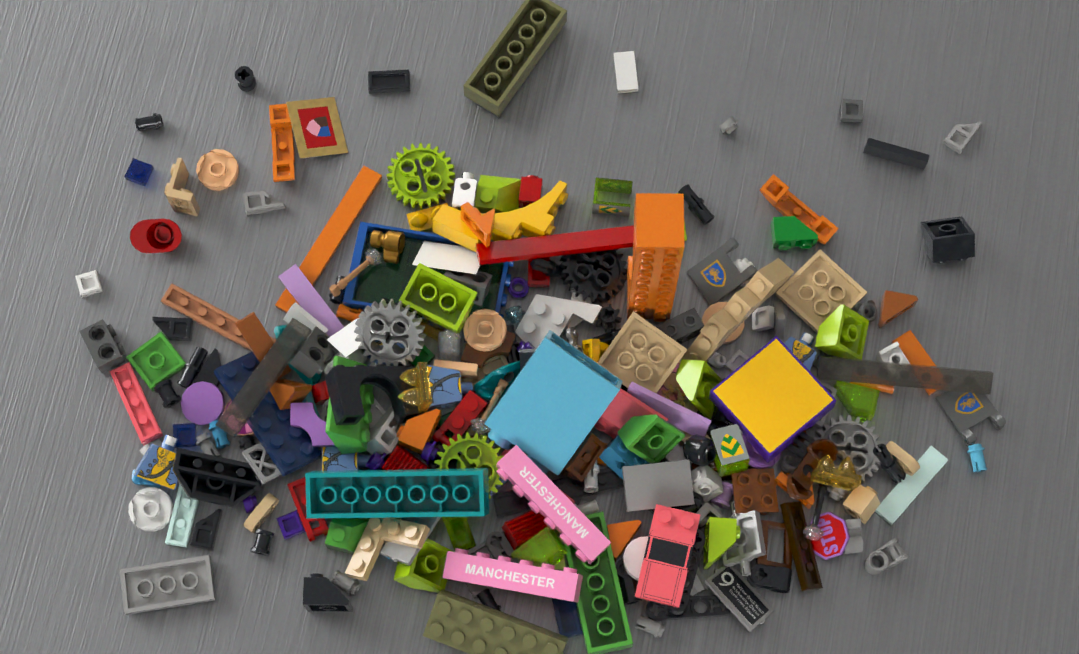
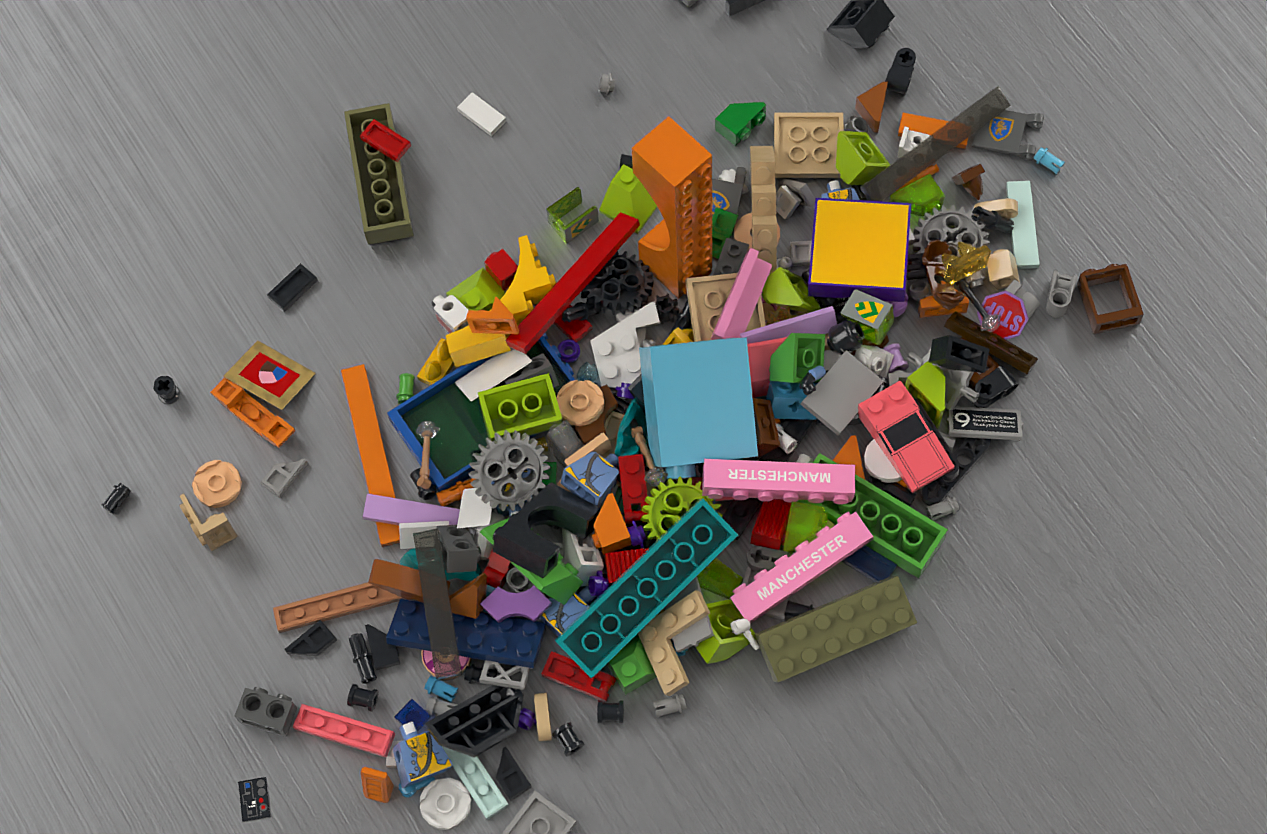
camera: 40 degrees left, 5 degrees down
white tile [75,270,103,298] -> none
clear blue plate [124,158,154,186] -> none
bright green tile [126,331,186,392] -> none
red piece [130,218,182,253] -> none
medium lavender tile [181,381,225,425] -> none
dark purple tile [276,510,306,540] -> none
black slope [303,573,353,612] -> none
pearl gold piece [370,230,405,264] -> none
lime gear [386,142,455,210] -> none
clear yellow tile [398,362,432,412] -> none
dark orange hinge [731,468,779,515] -> none
orange slope [759,174,839,245] -> none
none -> black sticker [238,777,270,822]
none -> red tile [360,119,411,162]
none -> orange slope [361,767,394,803]
none -> bright green pin [396,373,415,404]
none -> black bush [597,700,624,723]
none -> bright pink panel [710,248,772,340]
none -> green slope [712,207,739,259]
none -> white hand [731,619,760,650]
none -> black arm [799,366,826,395]
none -> black piece [885,48,916,95]
none -> black slope [929,335,989,373]
none -> reddish brown tile [952,164,985,200]
none -> reddish brown window [1077,264,1144,334]

